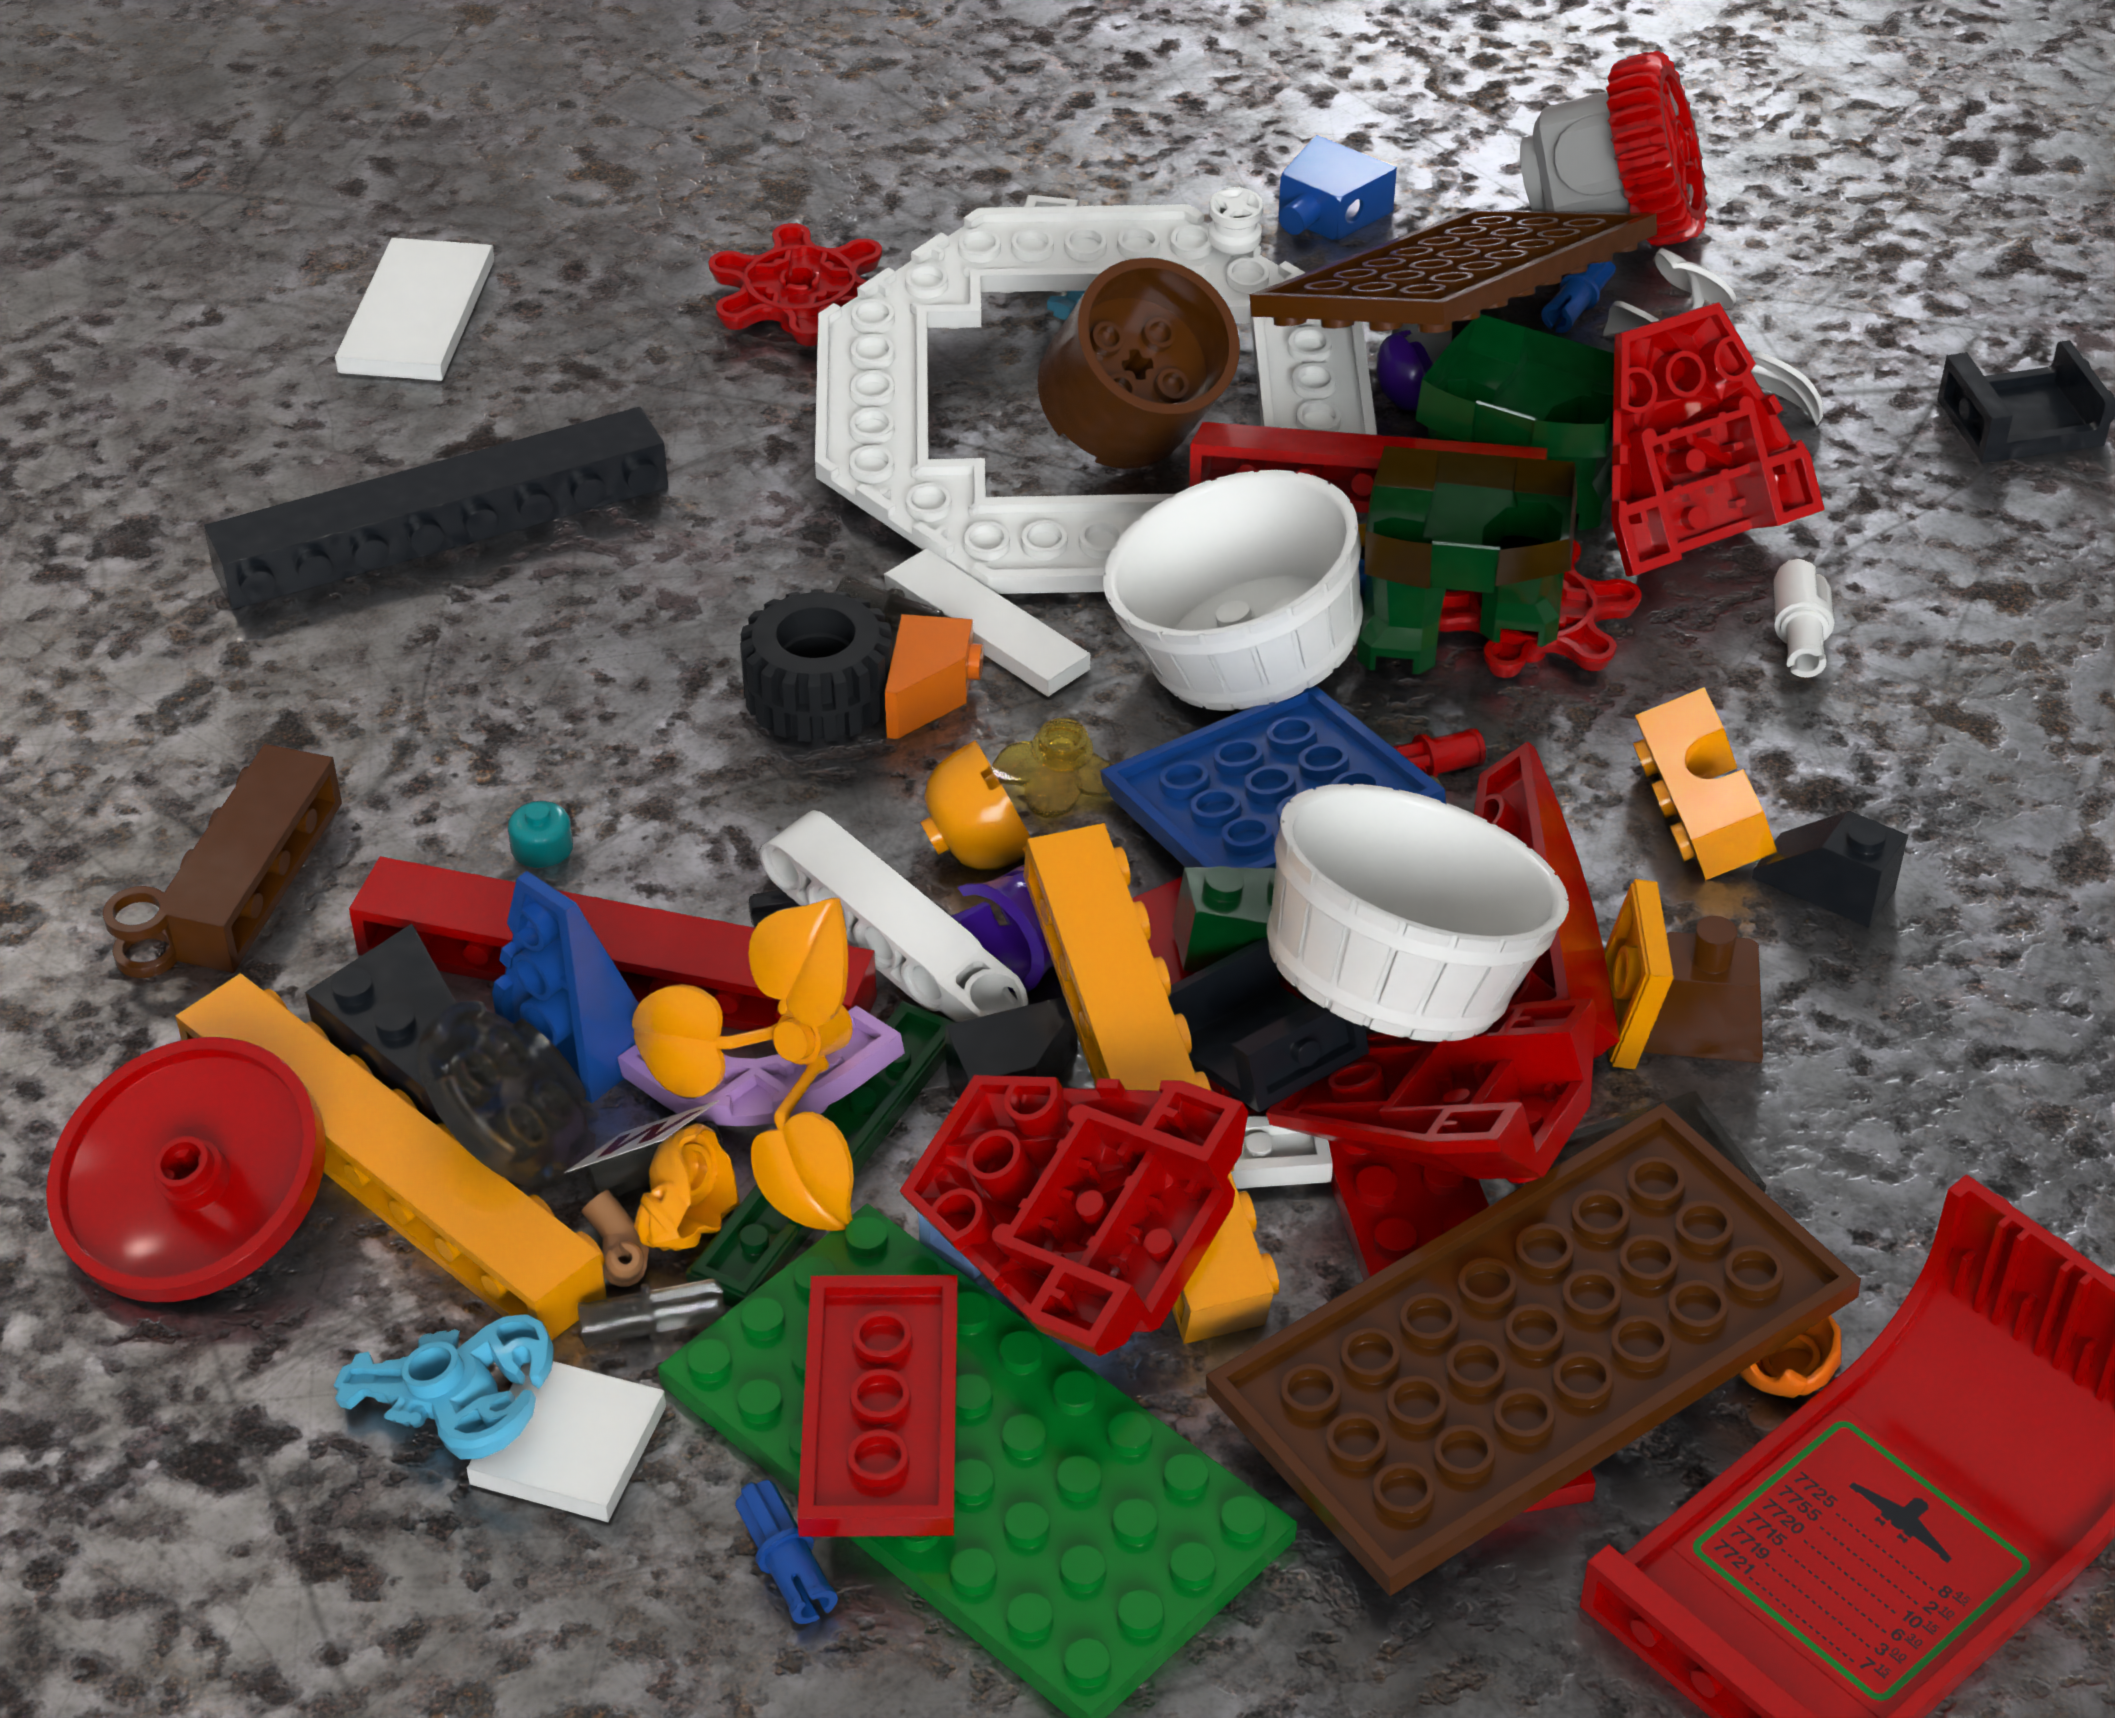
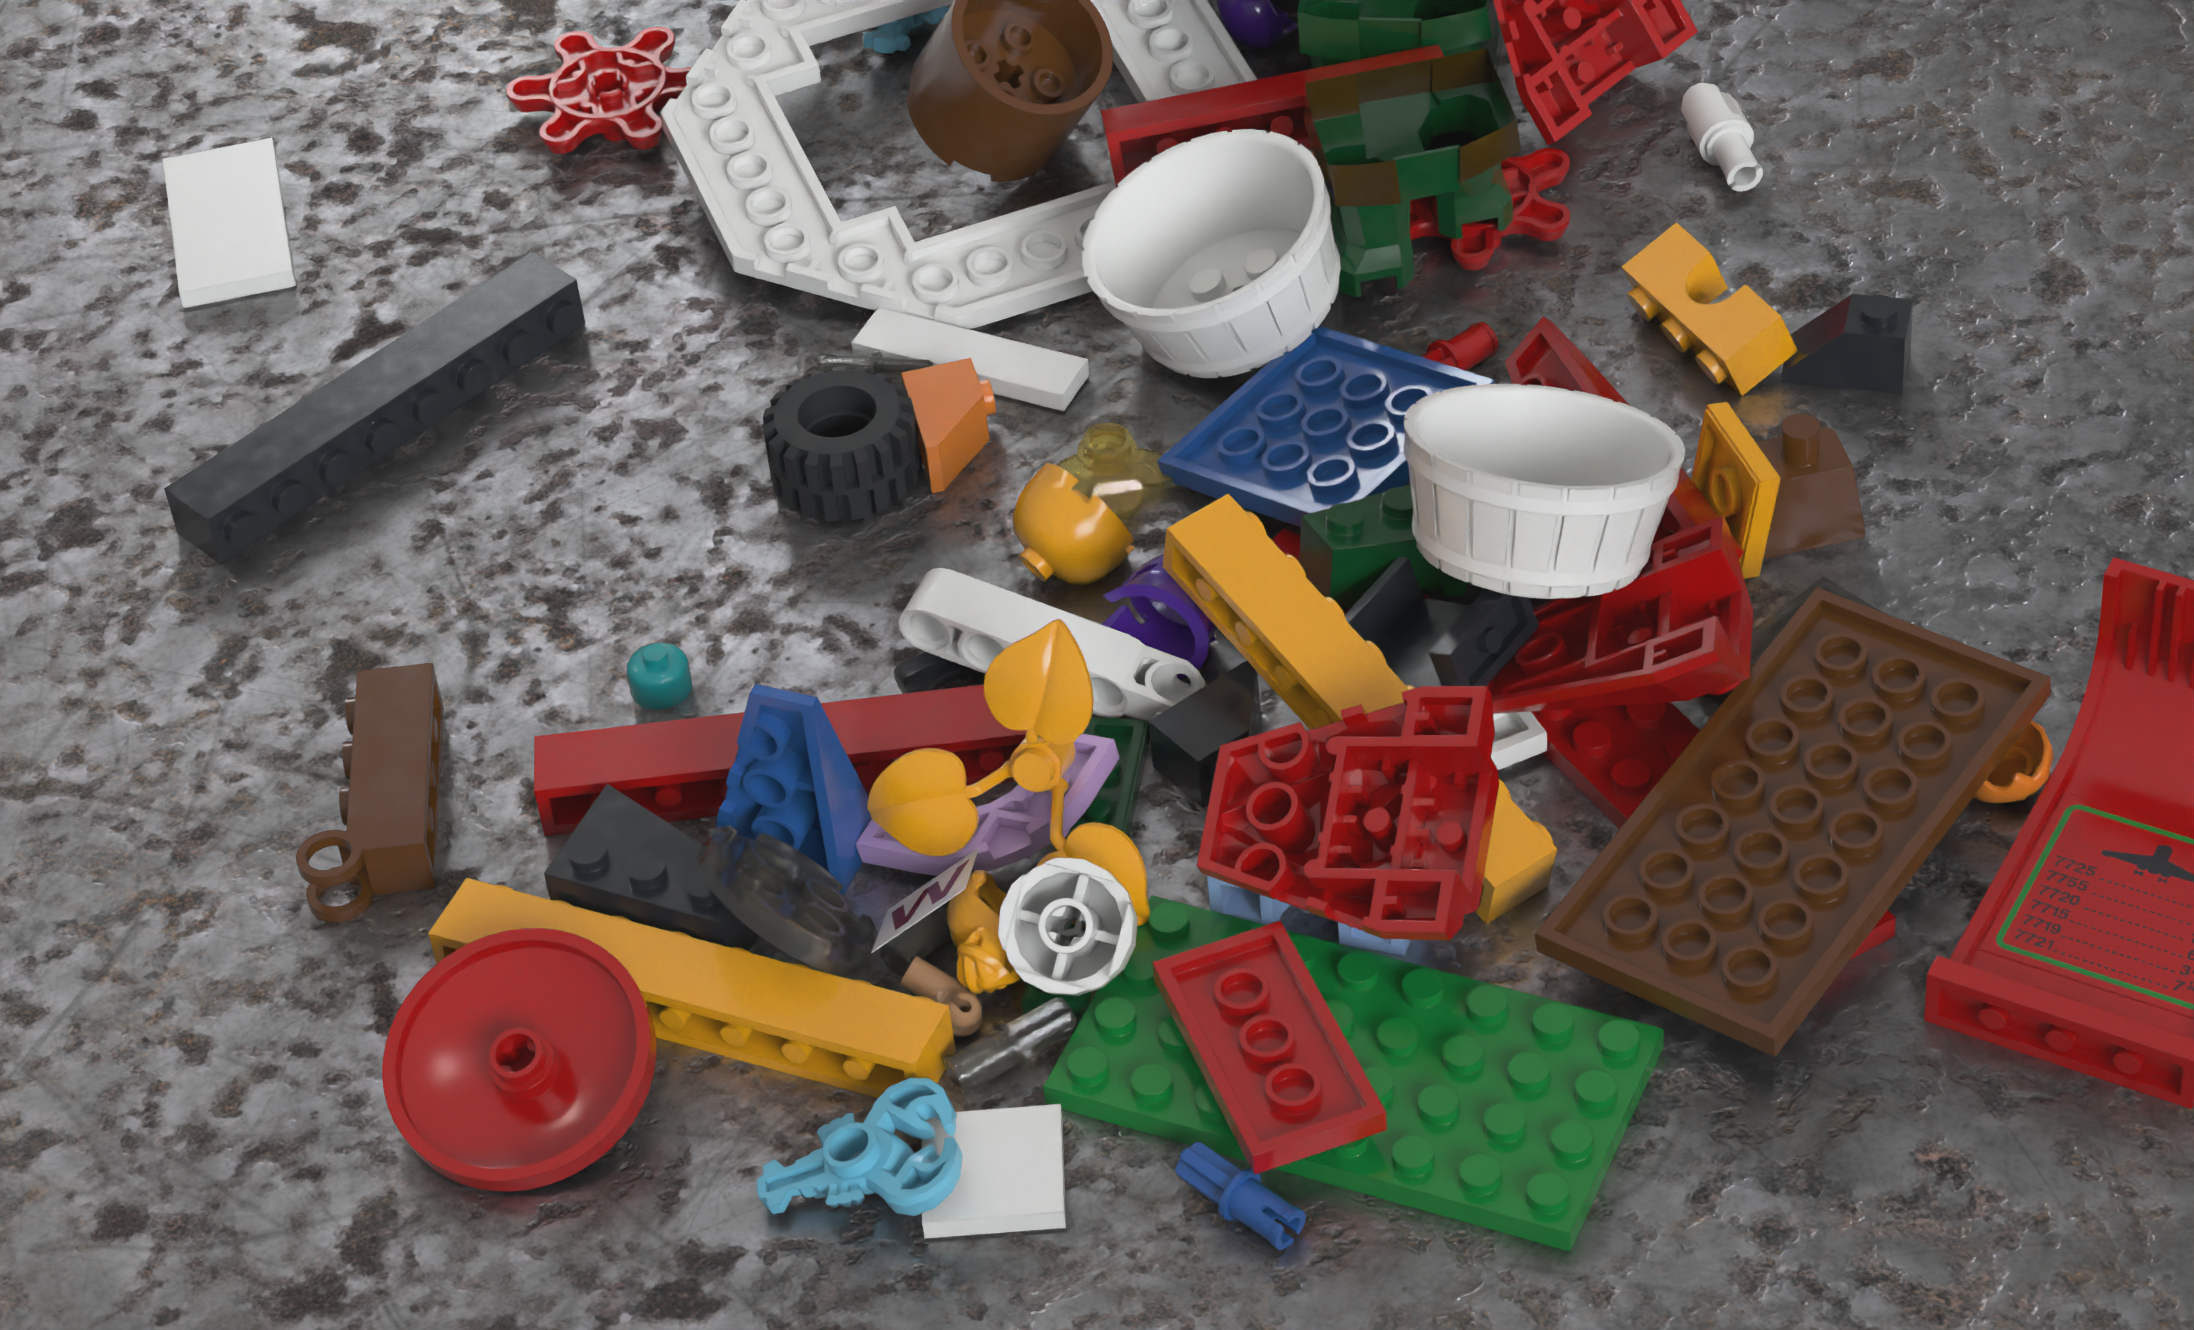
camera: 15 degrees left, 0 degrees up
none -> white cylinder [998,857,1138,996]

